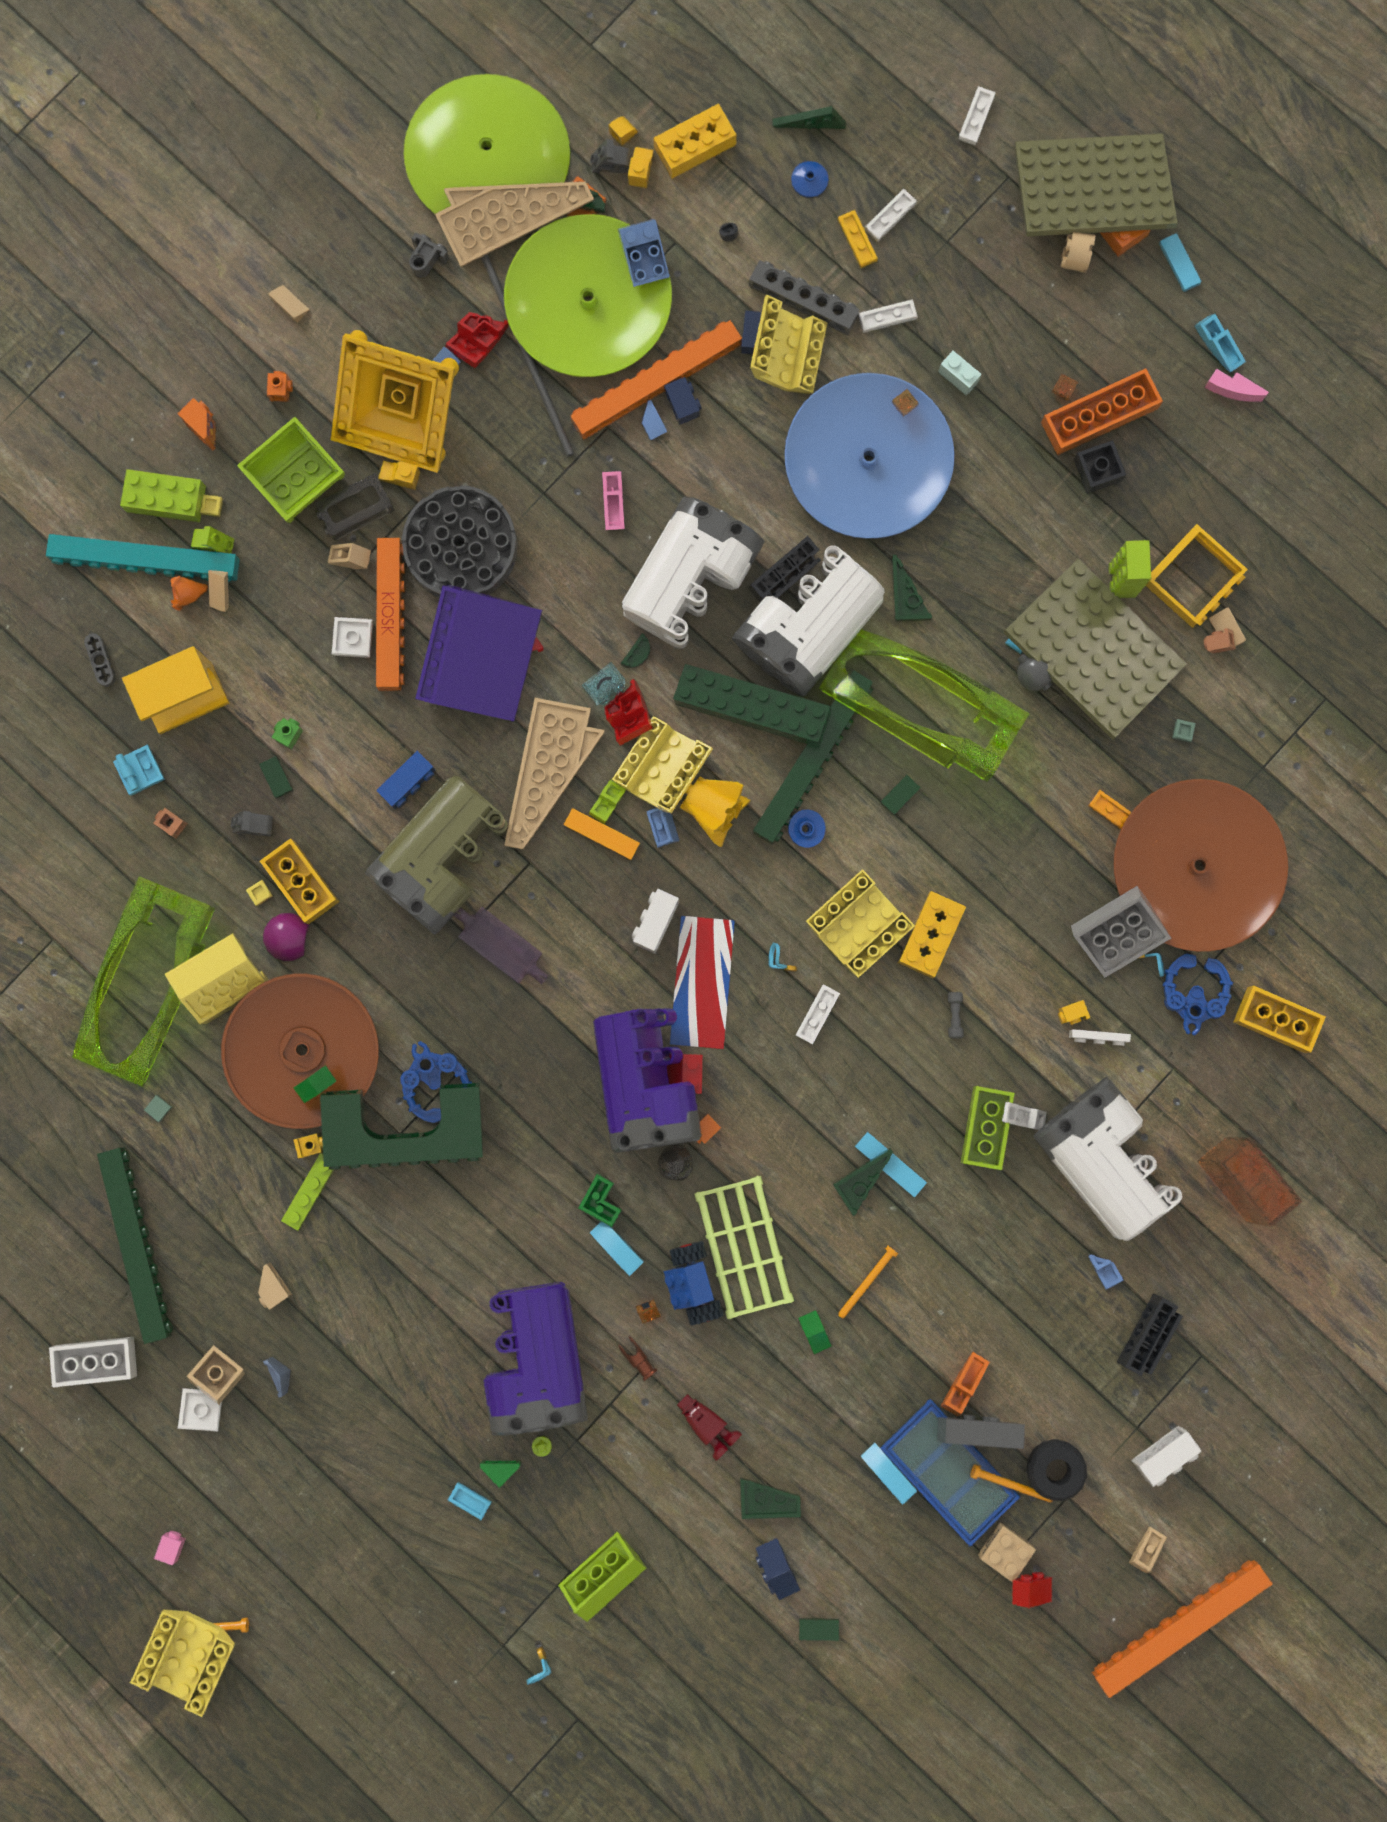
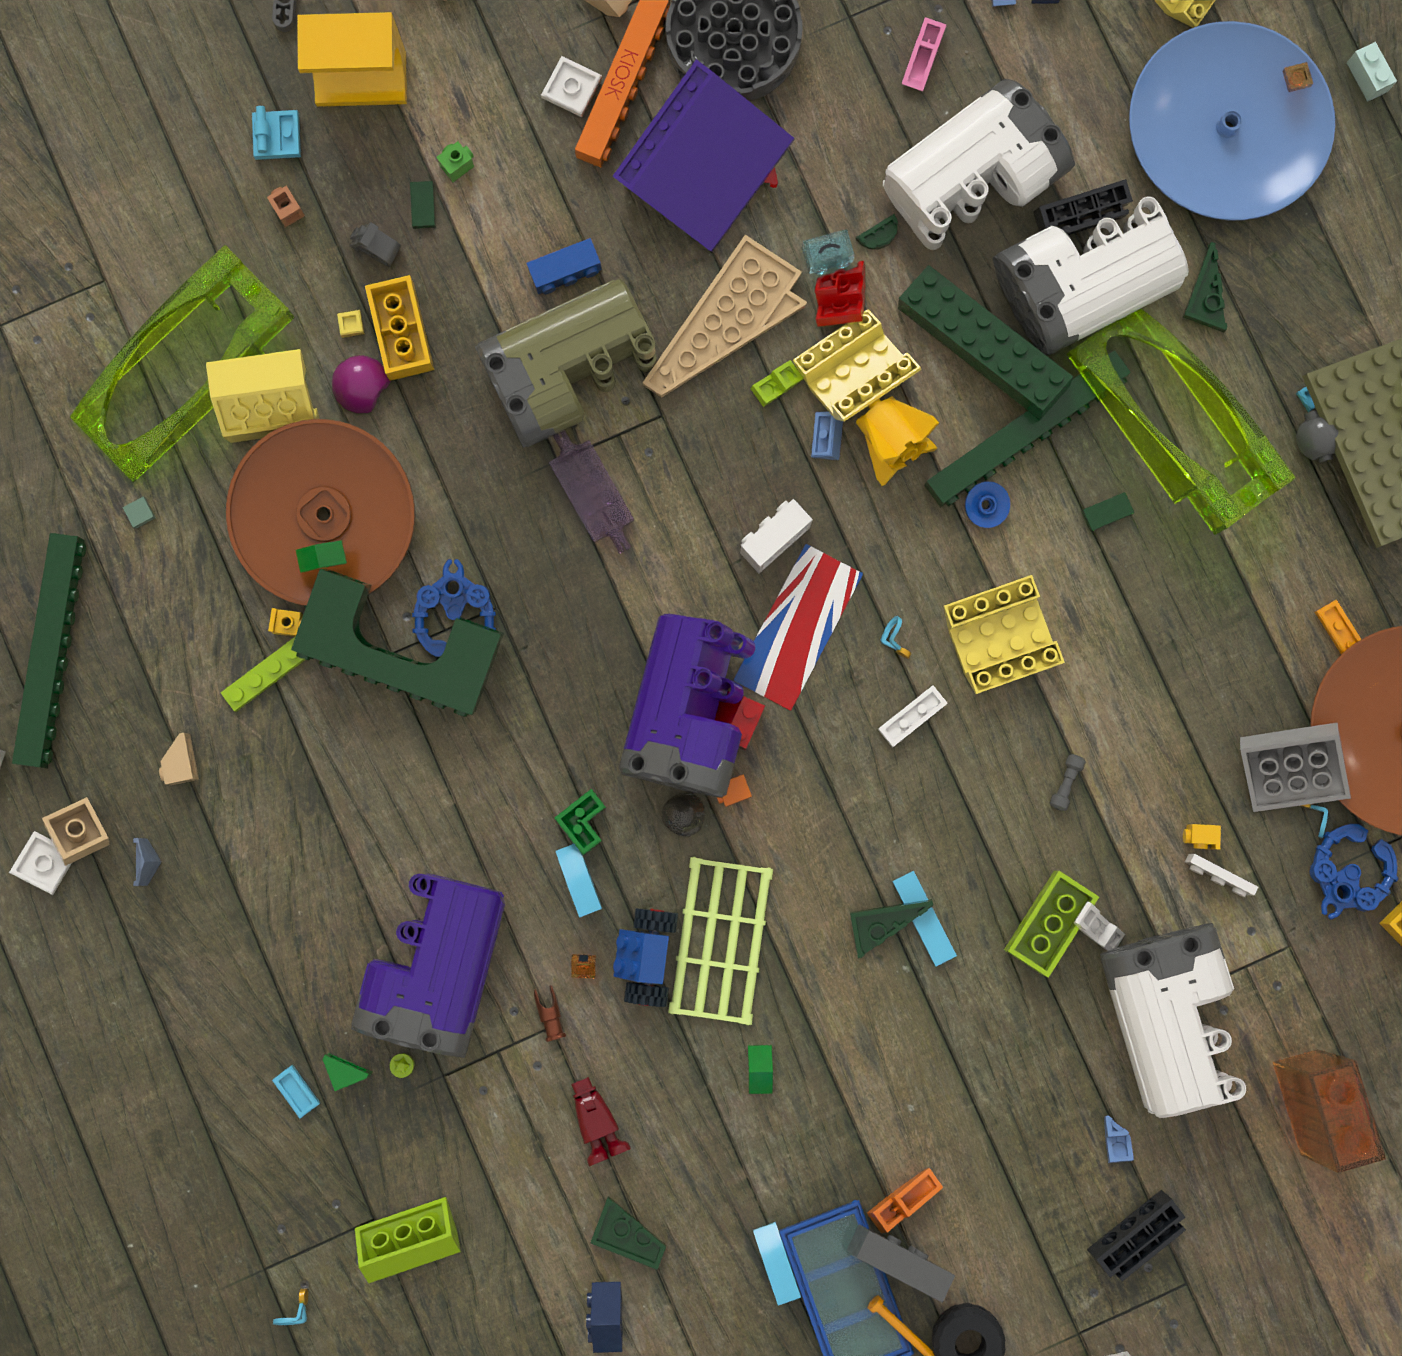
camera: 20 degrees right, 0 degrees up
light orange tile [564,808,640,860] -> none
light orange bar [838,1245,899,1318] -> none
yellow brick [898,891,966,979] -> none

